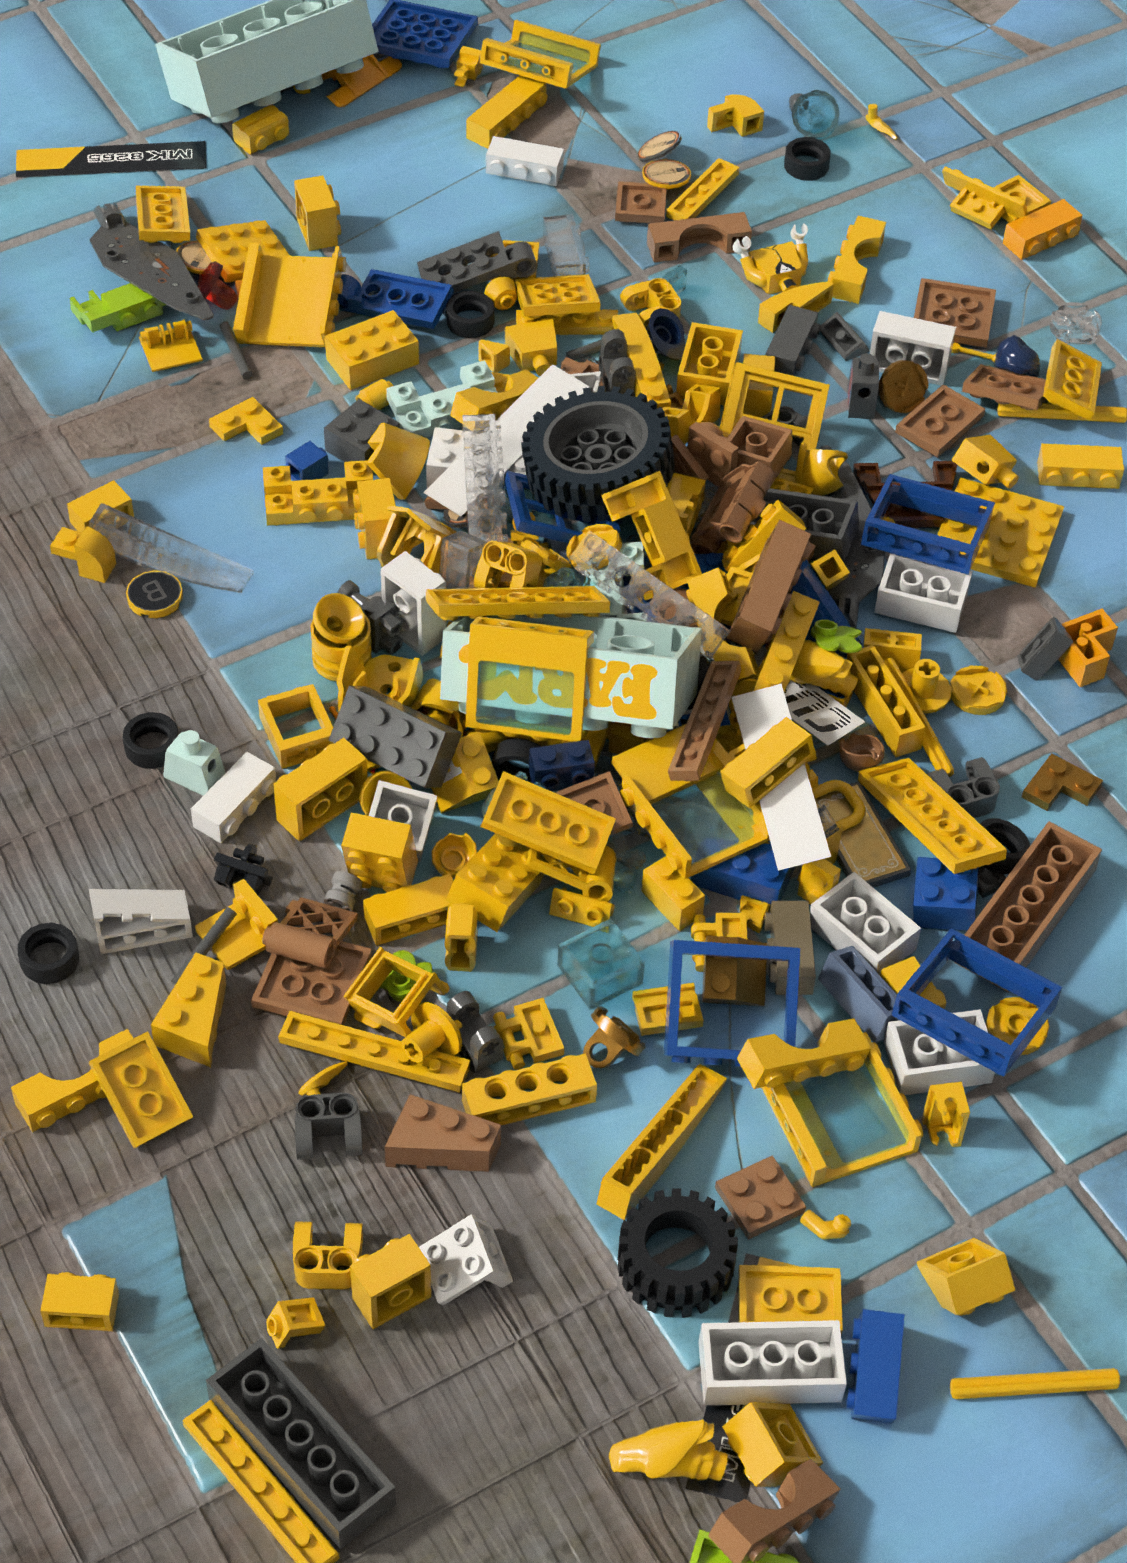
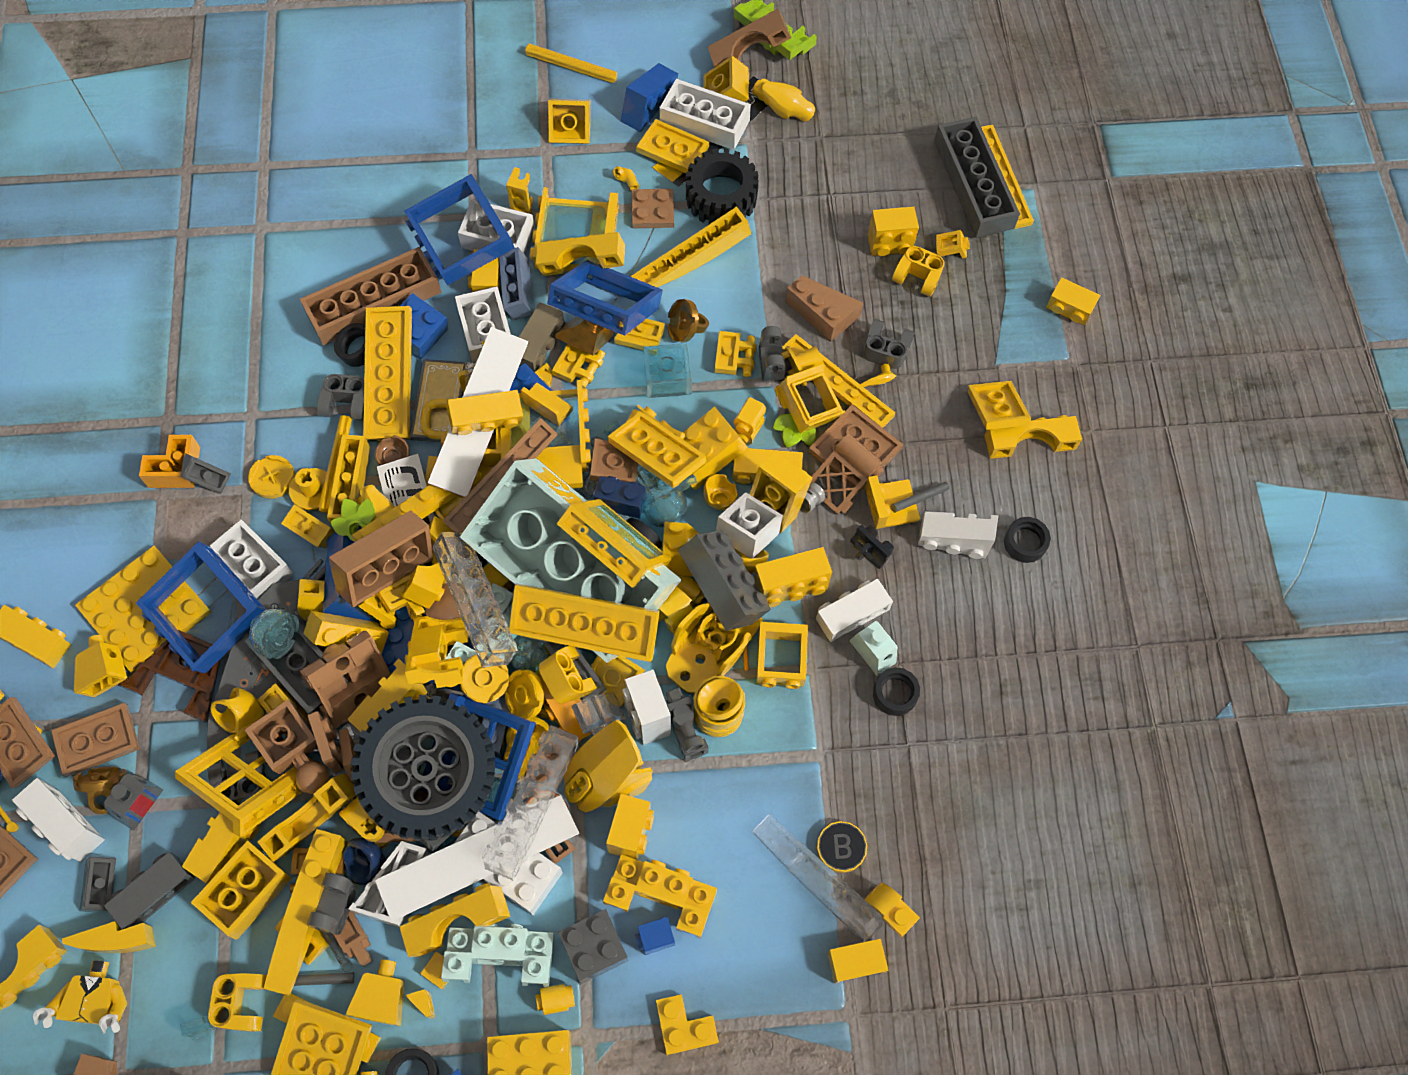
camera: 155 degrees left, 15 degrees up
yellow wedge [151,953,226,1068] -> none
yellow slope [366,423,430,499] -> none
white bracket [419,1214,513,1305] -> none
yellow brick [462,1053,597,1125] -> none
yellow brick [641,856,705,931] -> none
dark blue piece [646,308,686,360] -> none
yellow tile [986,997,1050,1055] -> none
pearl gold plate [1021,753,1103,811] -> none
none -> clear light blue cylinder [249,608,299,659]
none -> yellow panel [521,383,573,427]

